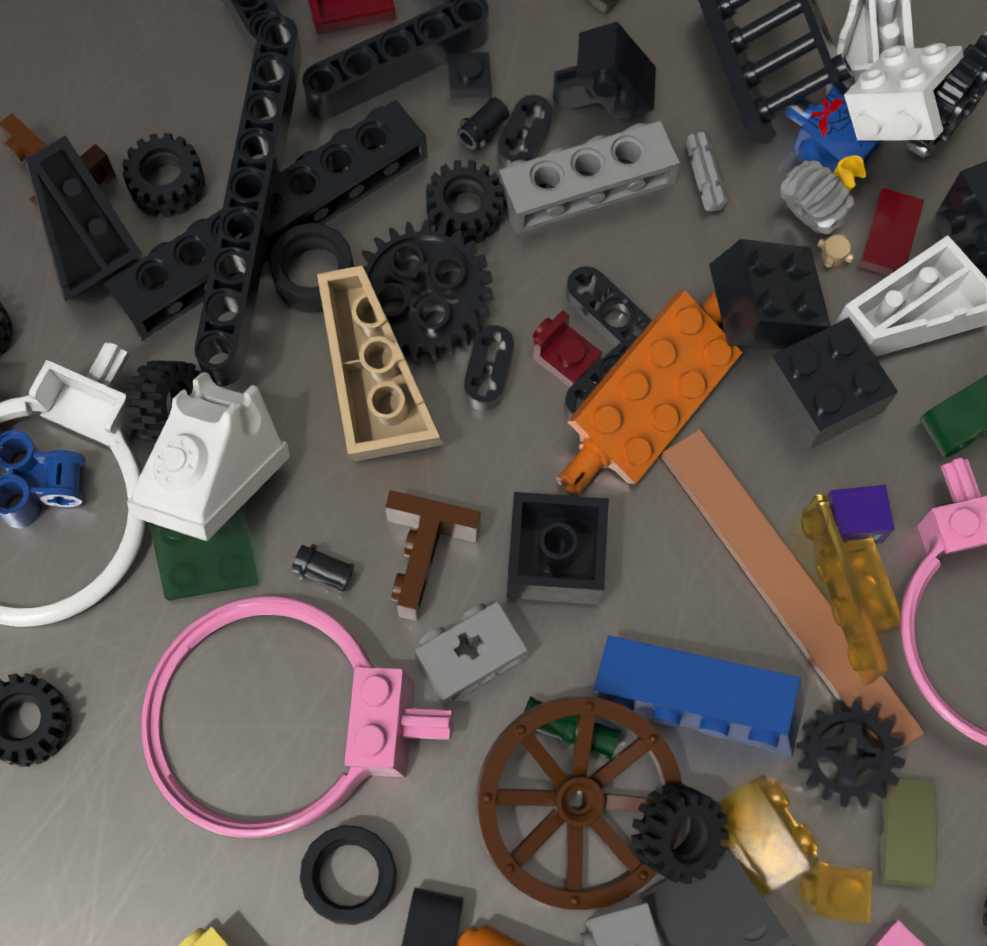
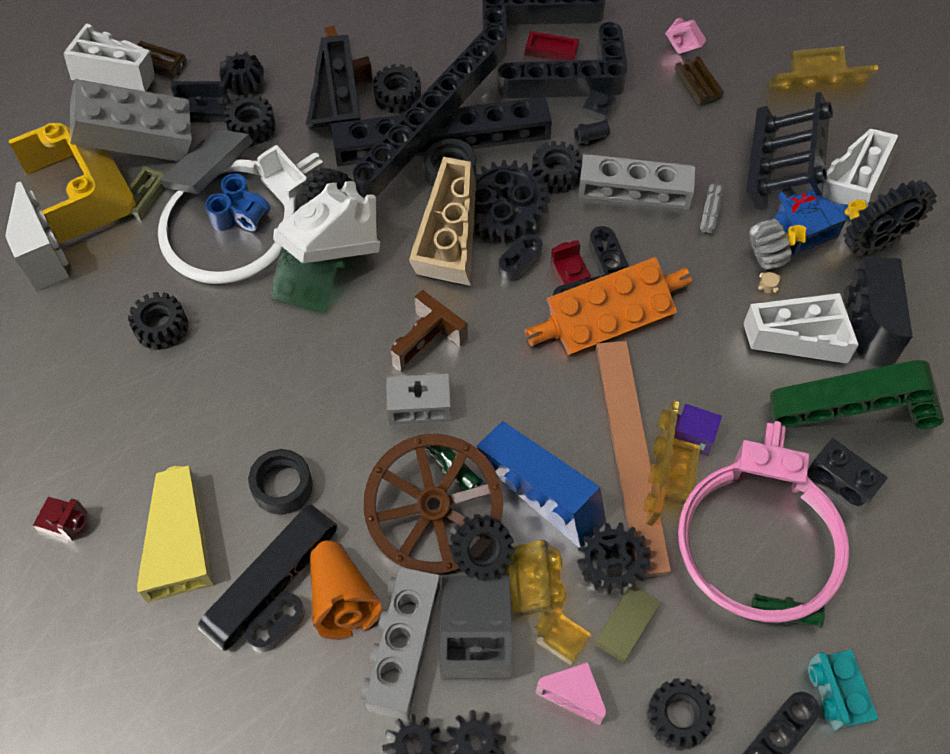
camera: 30 degrees right, 10 degrees down
bright pink brick [141,596,454,838] -> none
black pin [291,544,355,593] -> none
black beam [497,95,552,168] -> none
black brick [506,492,609,605] -> none
black brick [553,21,656,120] -> none
black brick [709,239,831,349] -> none
black brick [762,317,898,450] -> none
white bracket [844,43,964,141] -> none
dark red tile [859,188,924,276] -> none

